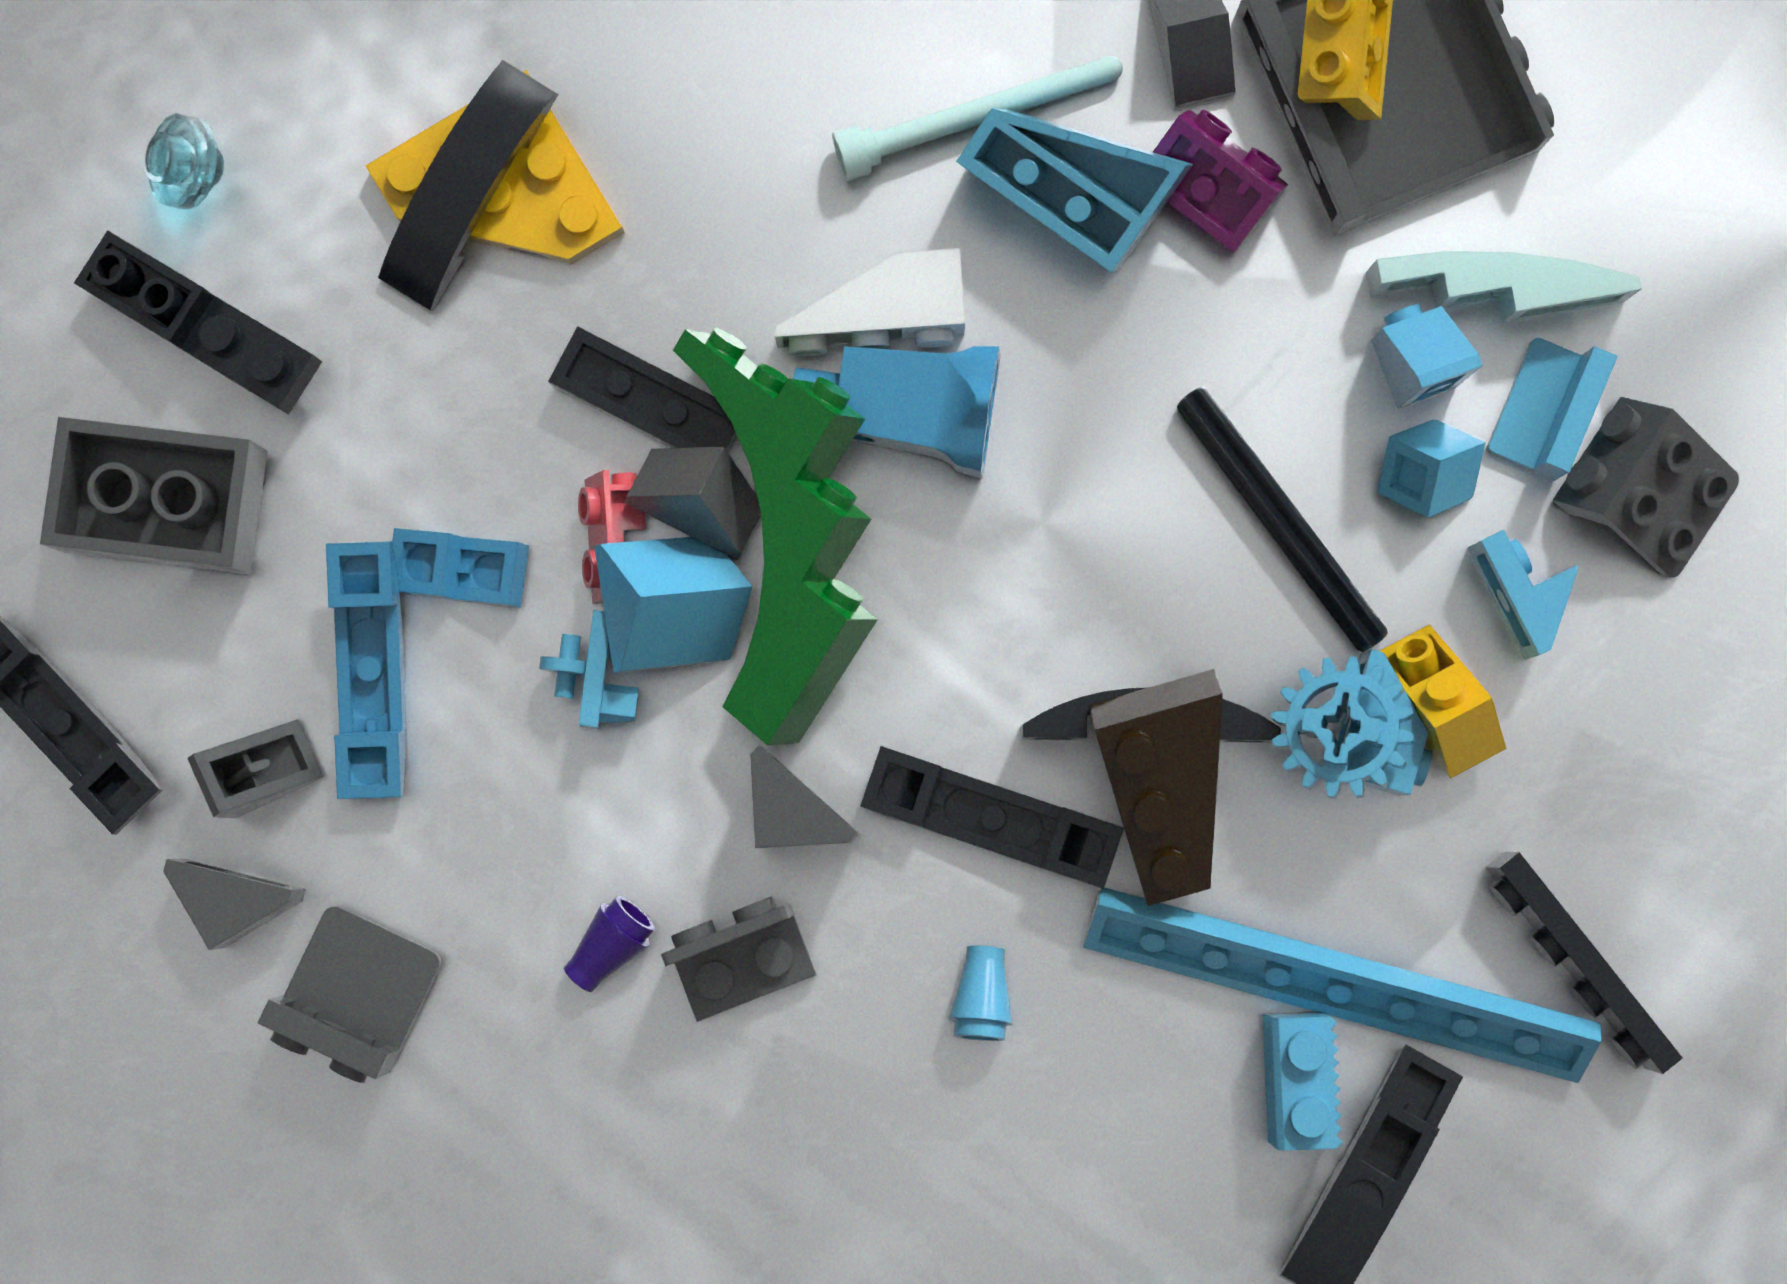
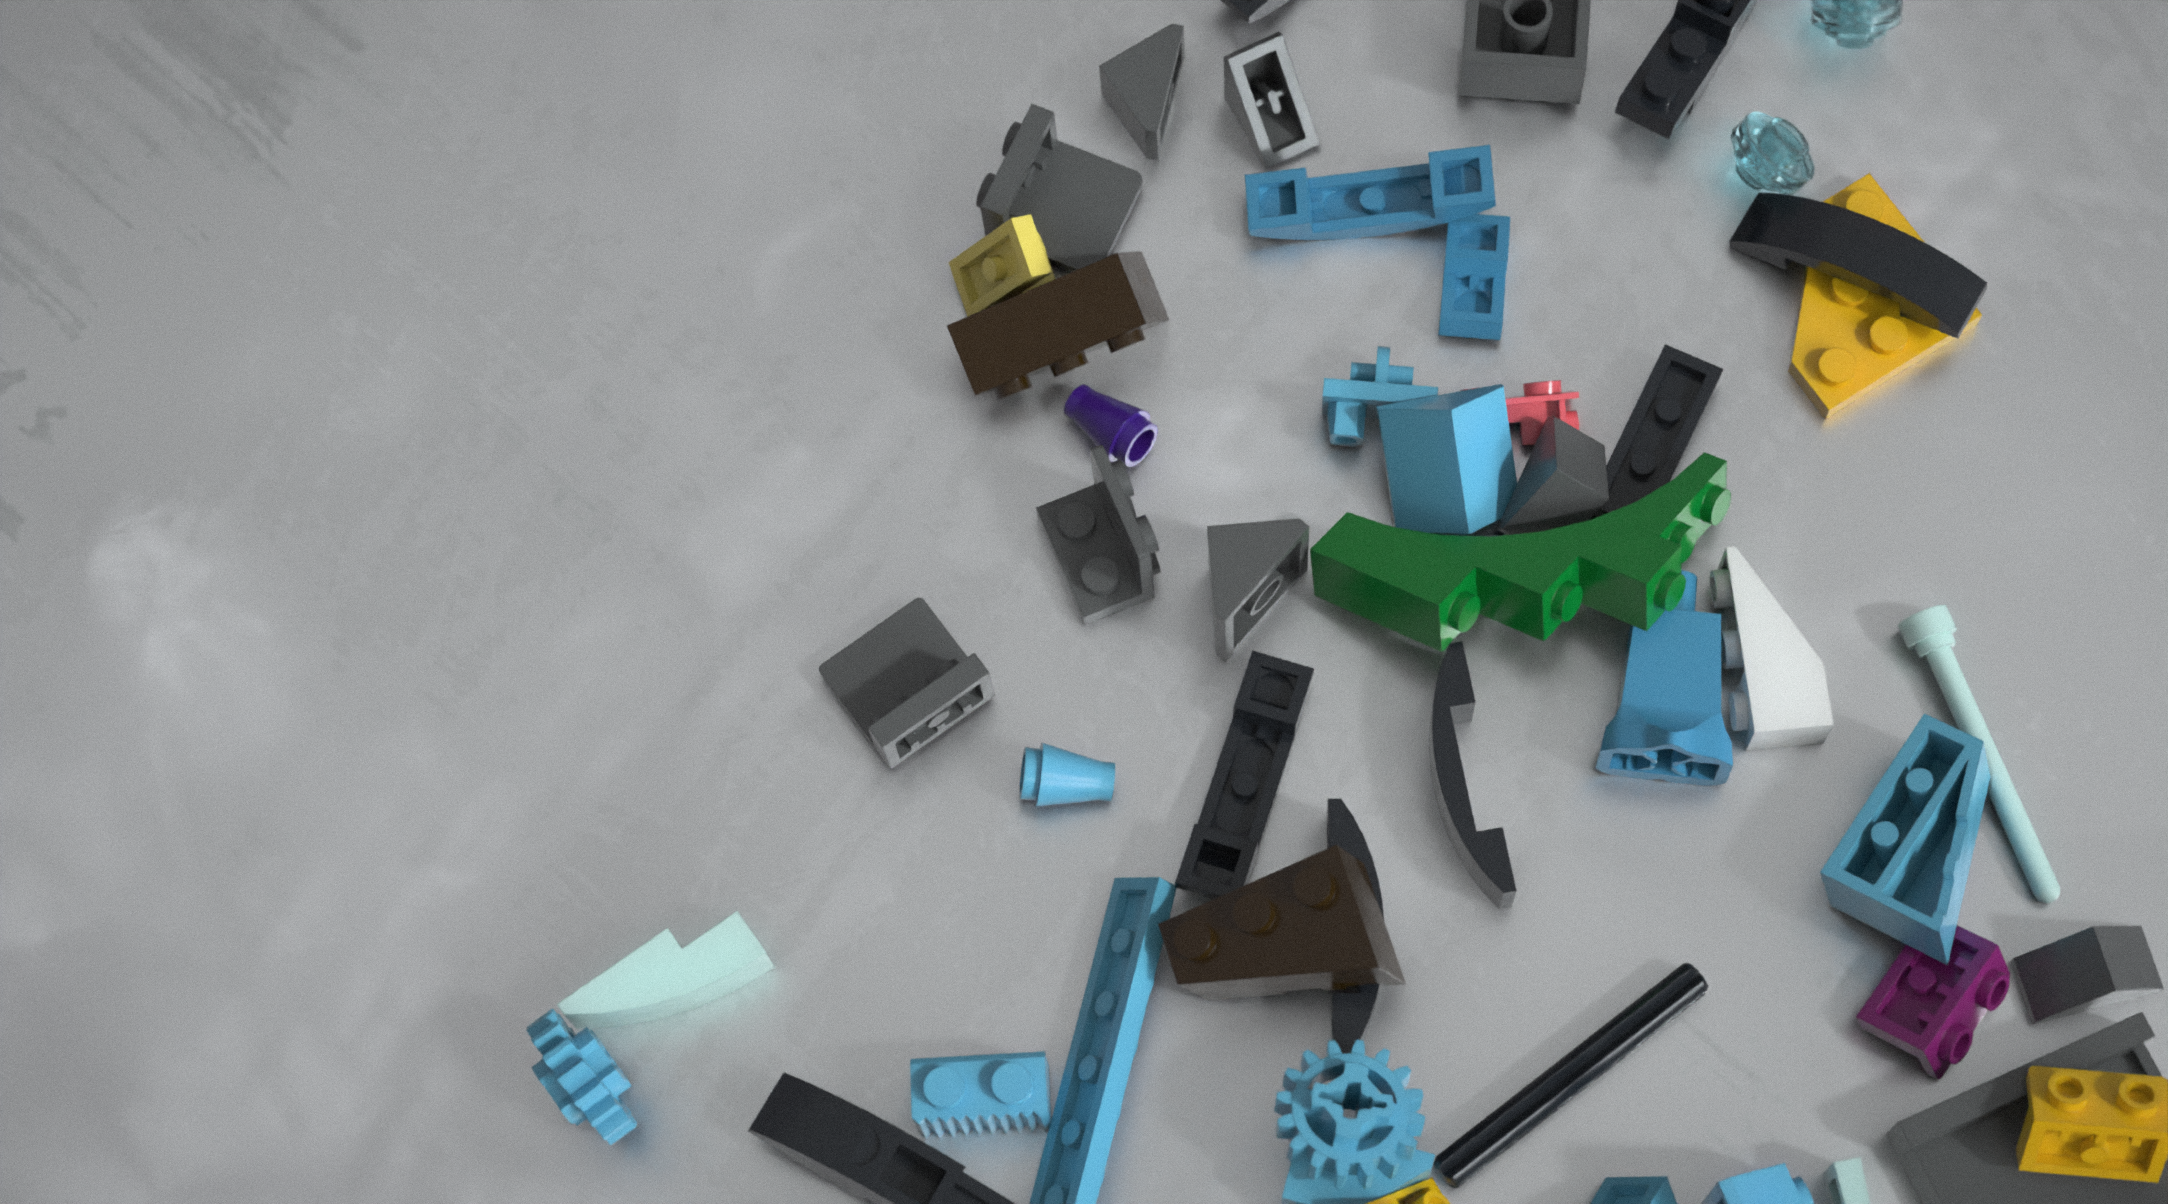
camera: 95 degrees right, 15 degrees down
none -> dark grey bracket [819,597,995,769]
none -> dark brown wedge [947,251,1169,401]
none -> light yellow slope [948,214,1055,317]
none -> black slope [1429,641,1516,909]
none -> clear light blue plate [1731,112,1815,195]

